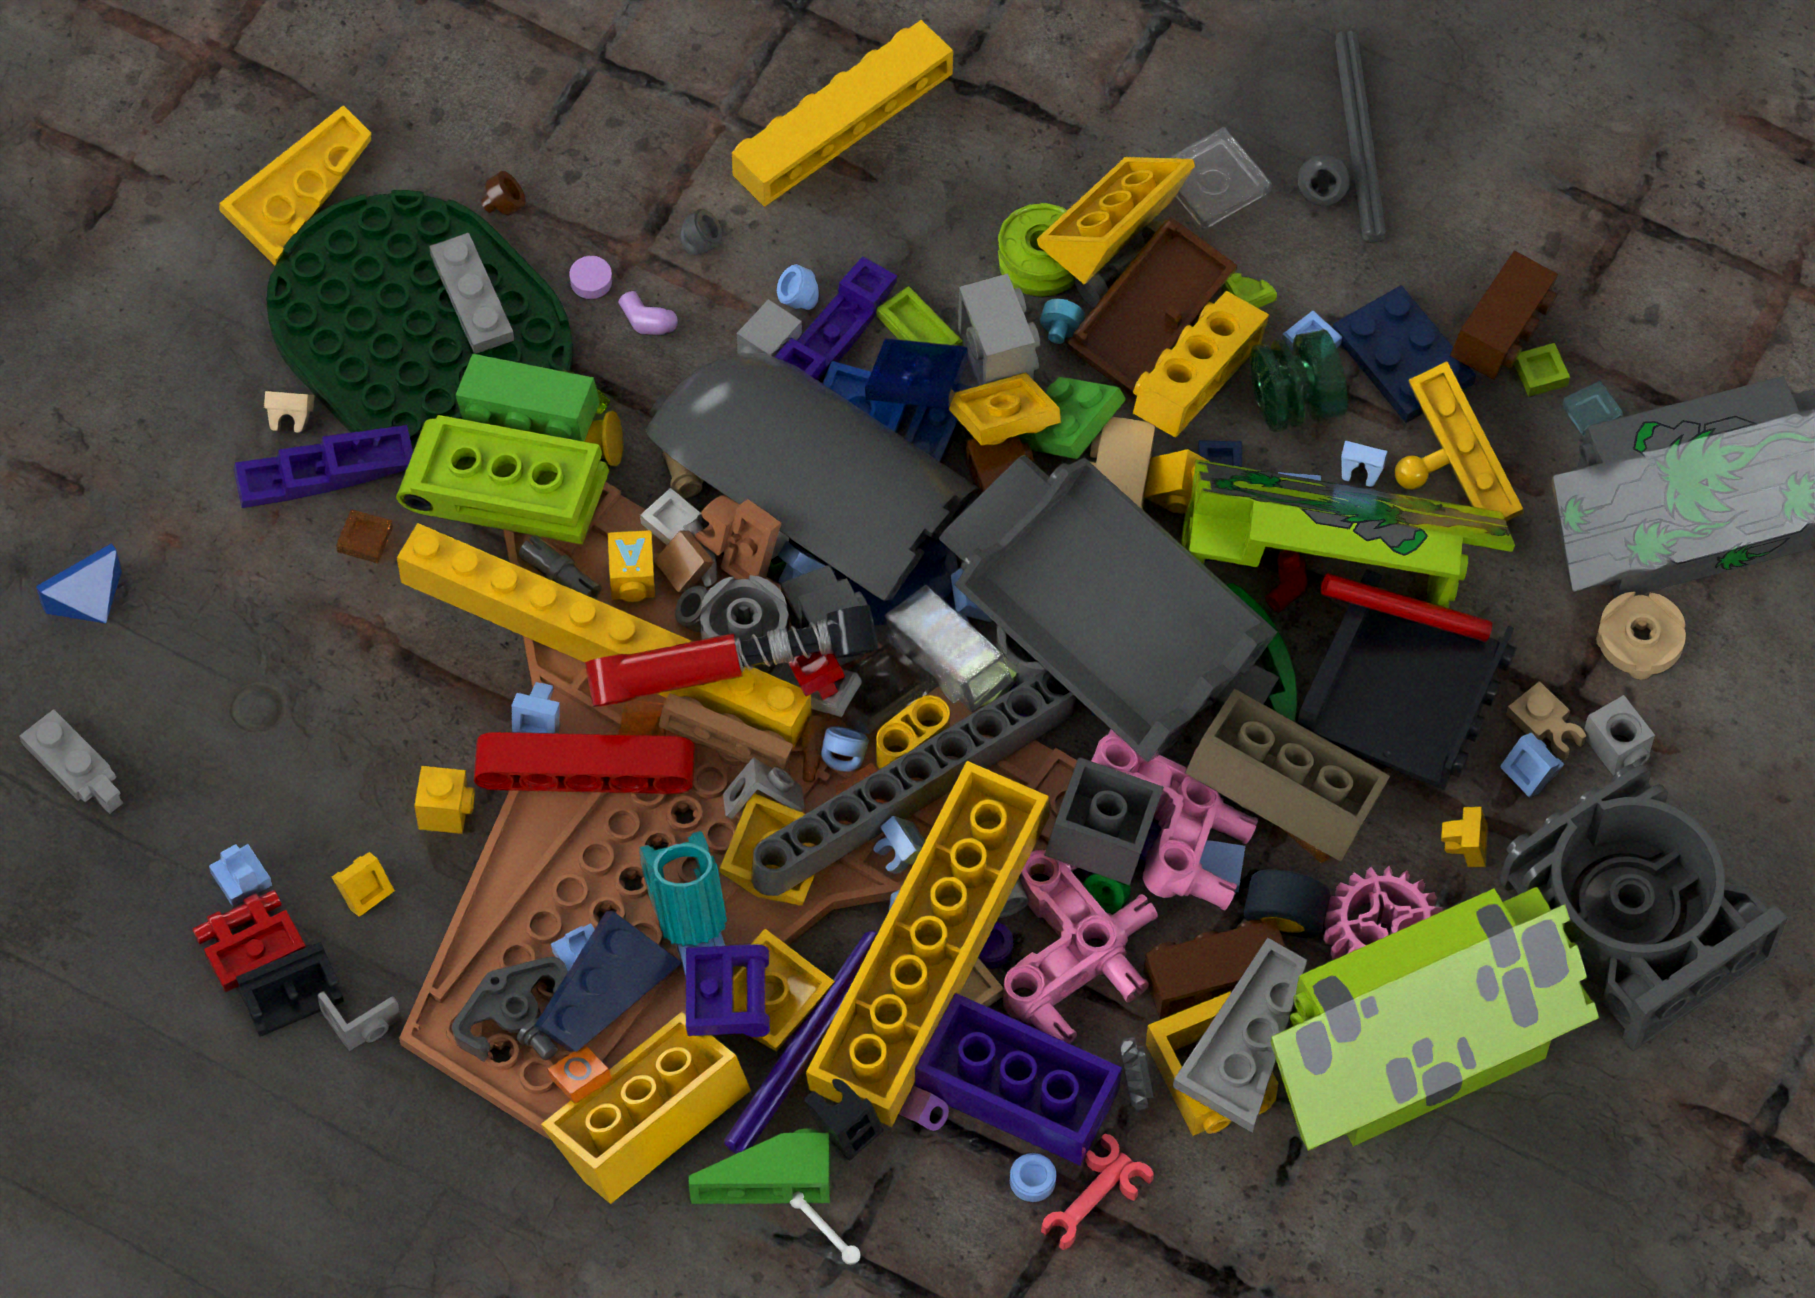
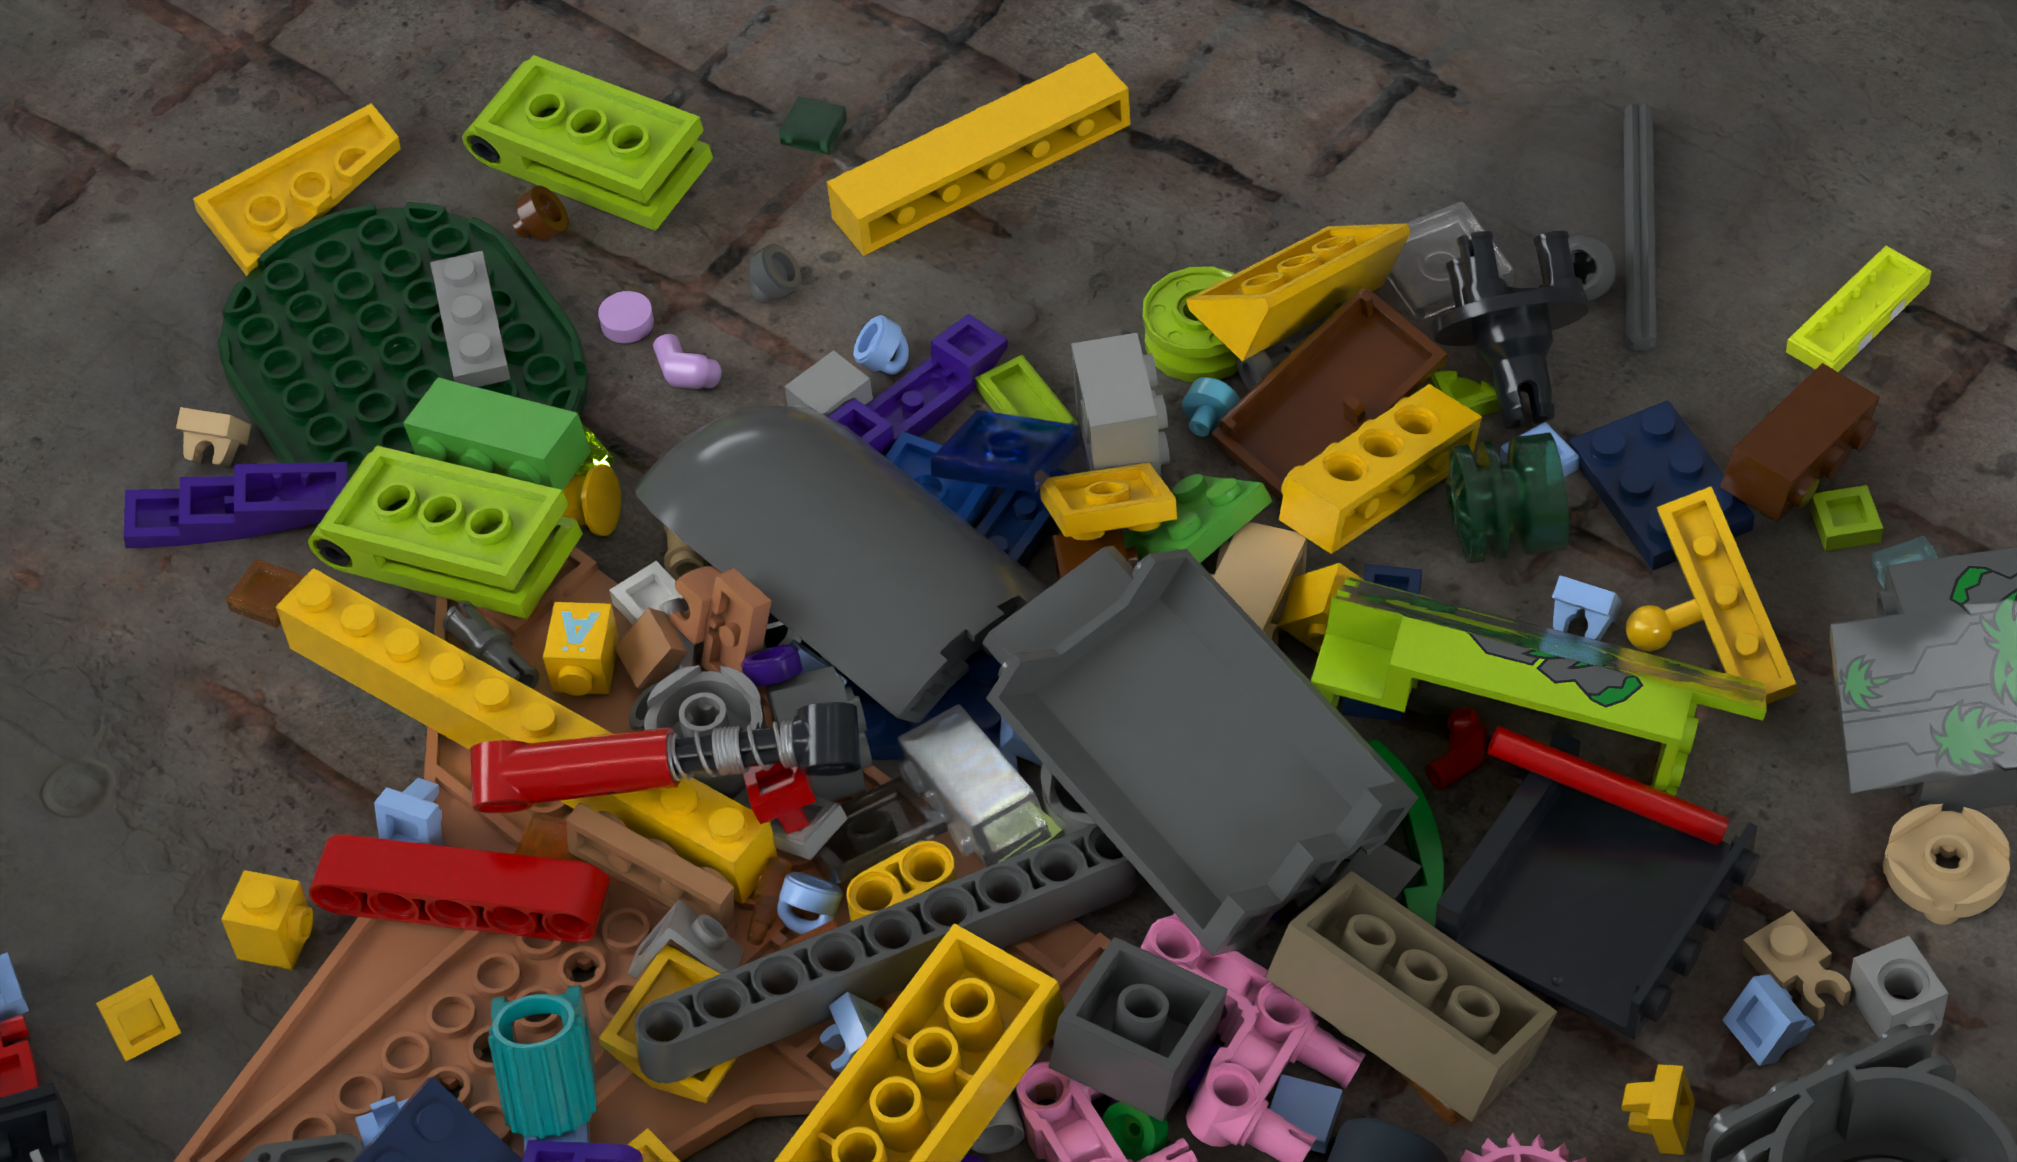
camera: 15 degrees right, 10 degrees down
none -> lime hinge [462,55,713,231]
none -> dark purple tile [741,645,803,687]
none -> clear green tile [779,96,847,155]
none -> black piece [1432,231,1589,428]
none -> neon yellow plate [1786,246,1931,372]

